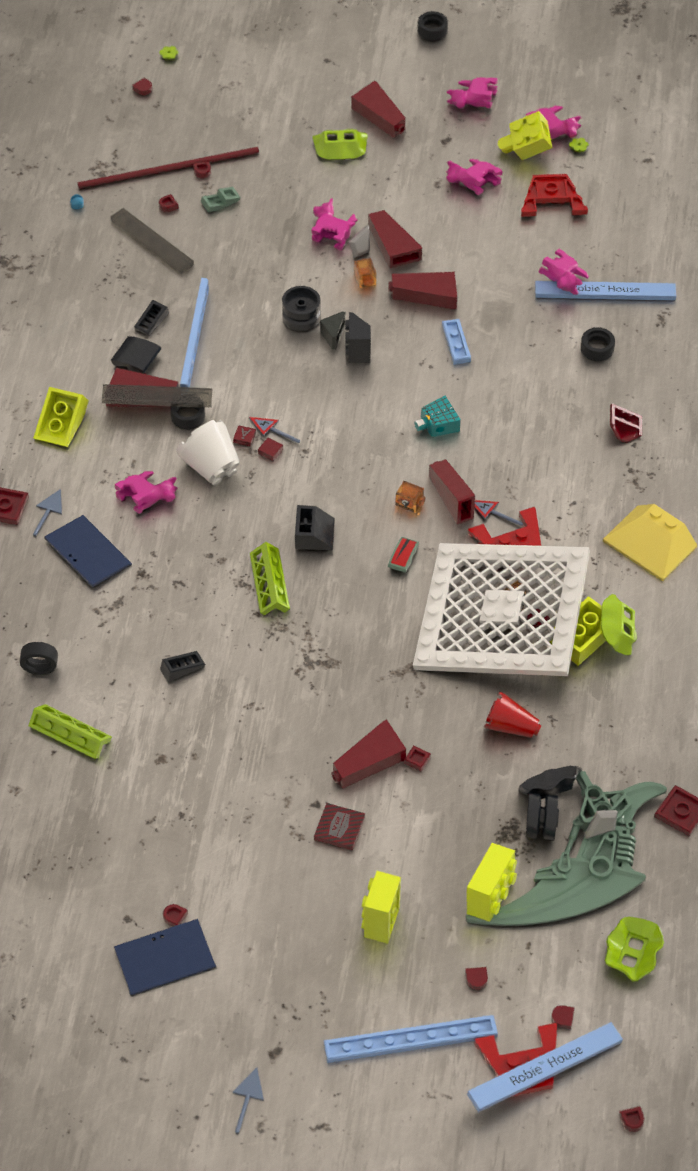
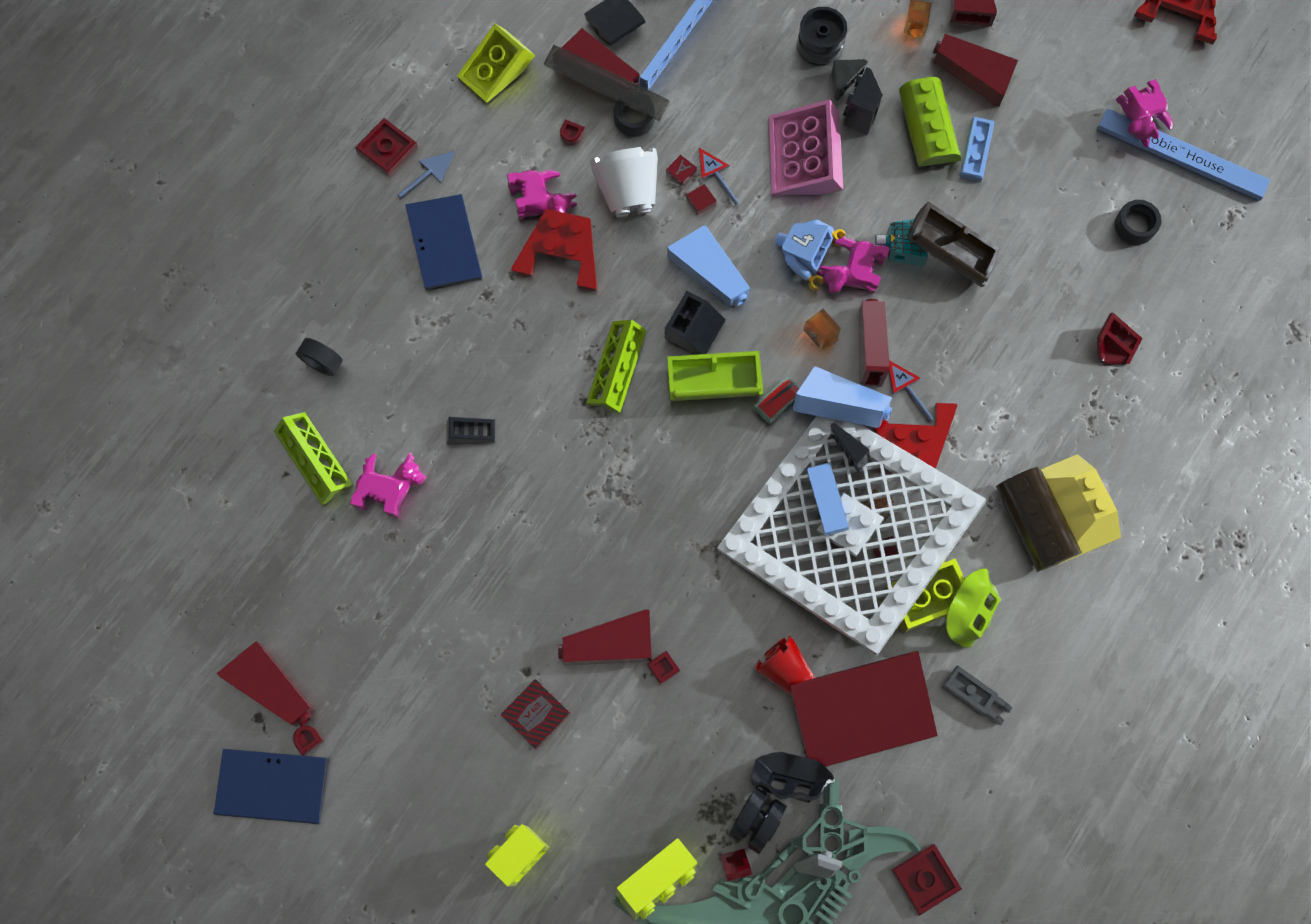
camera: 25 degrees right, 20 degrees up
none -> dark red slope [217,641,316,727]
none -> dark pink animal [350,453,426,517]
none -> red wing [511,209,598,290]
none -> dark red tile [560,119,585,145]
none -> light blue slope [667,225,750,308]
none -> lime container [667,351,763,402]
none -> dark red tile [720,848,752,881]
none -> bright pink slope [769,99,843,196]
none -> light blue torso [775,220,846,292]
none -> dark red piece [790,651,938,766]
none -> light blue slope [793,366,892,428]
none -> light blue tile [807,463,849,536]
none -> dark pink animal [816,236,890,293]
none -> black slope [830,423,870,472]
none -> lime container [899,77,962,167]
none -> dark brown container [907,201,1001,287]
none -> dark grey hinge [942,665,1012,725]
none -> dark brown container [996,467,1082,573]

